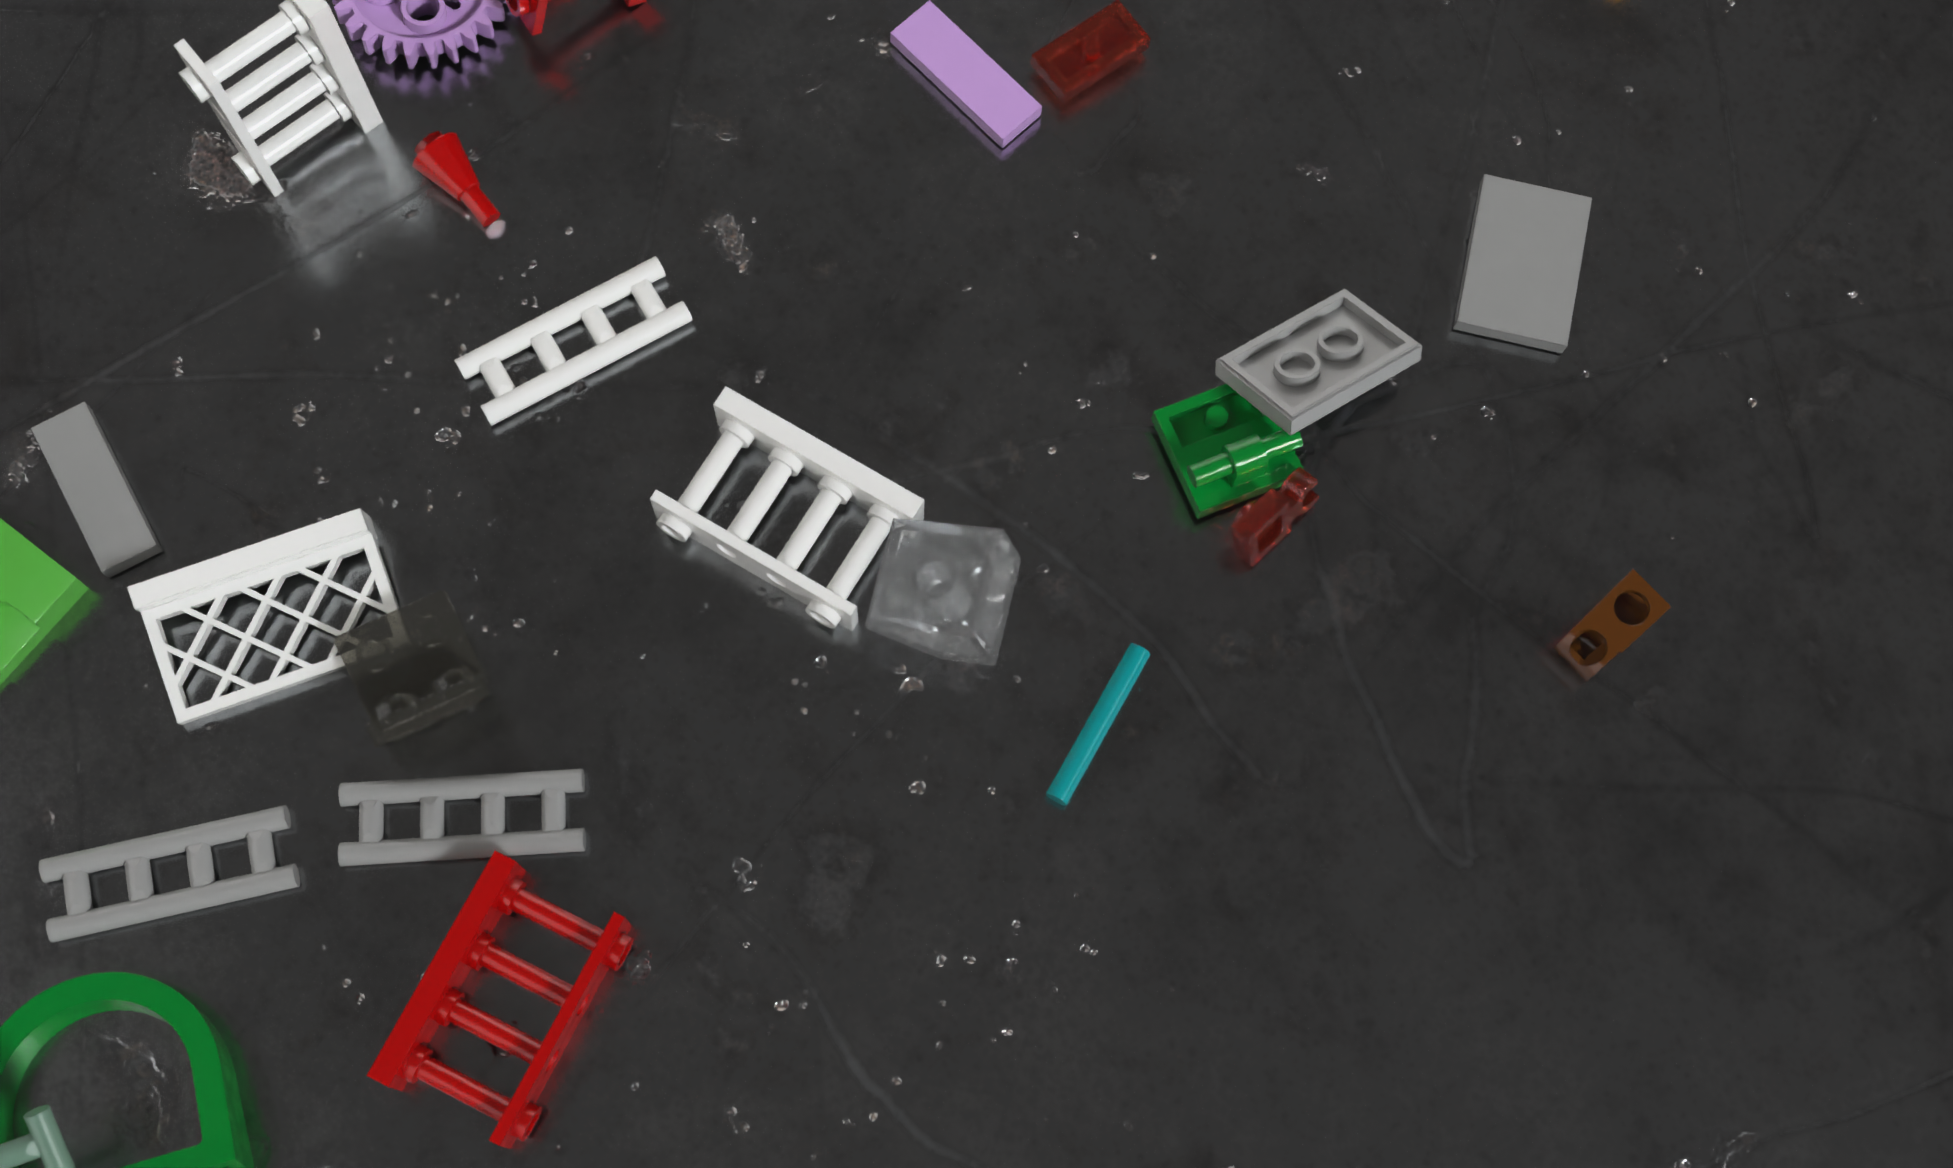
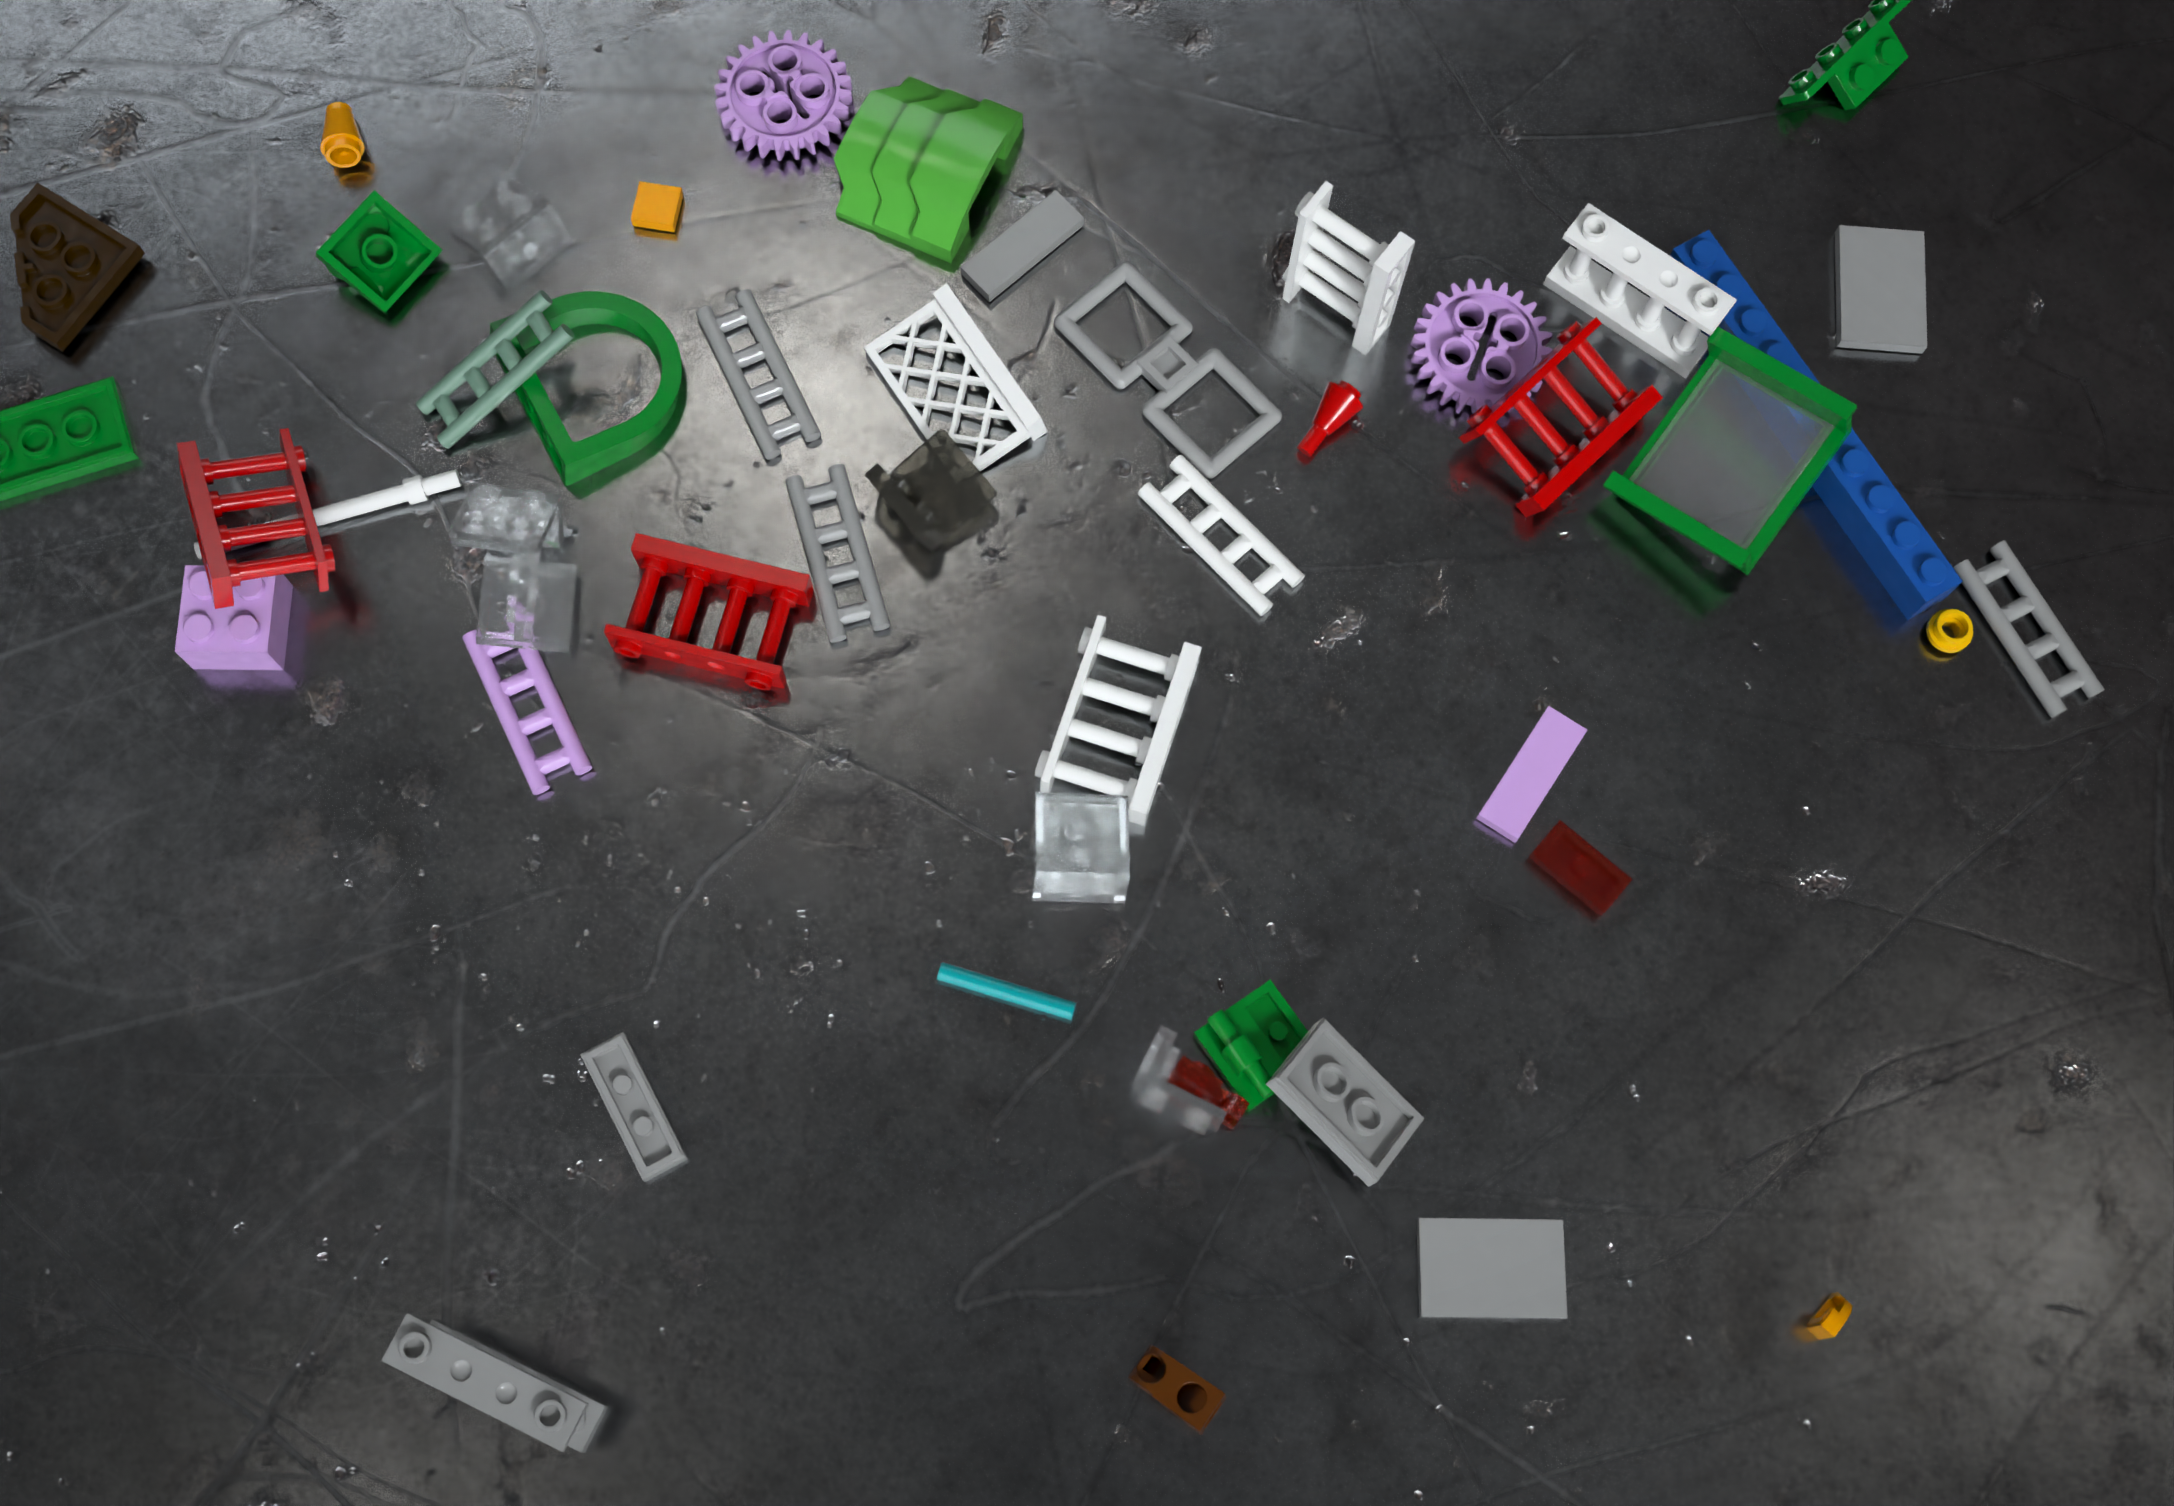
camera: 80 degrees right, 0 degrees up
none -> light grey bar [1054,261,1282,479]
none -> clear bracket [1131,1025,1227,1135]

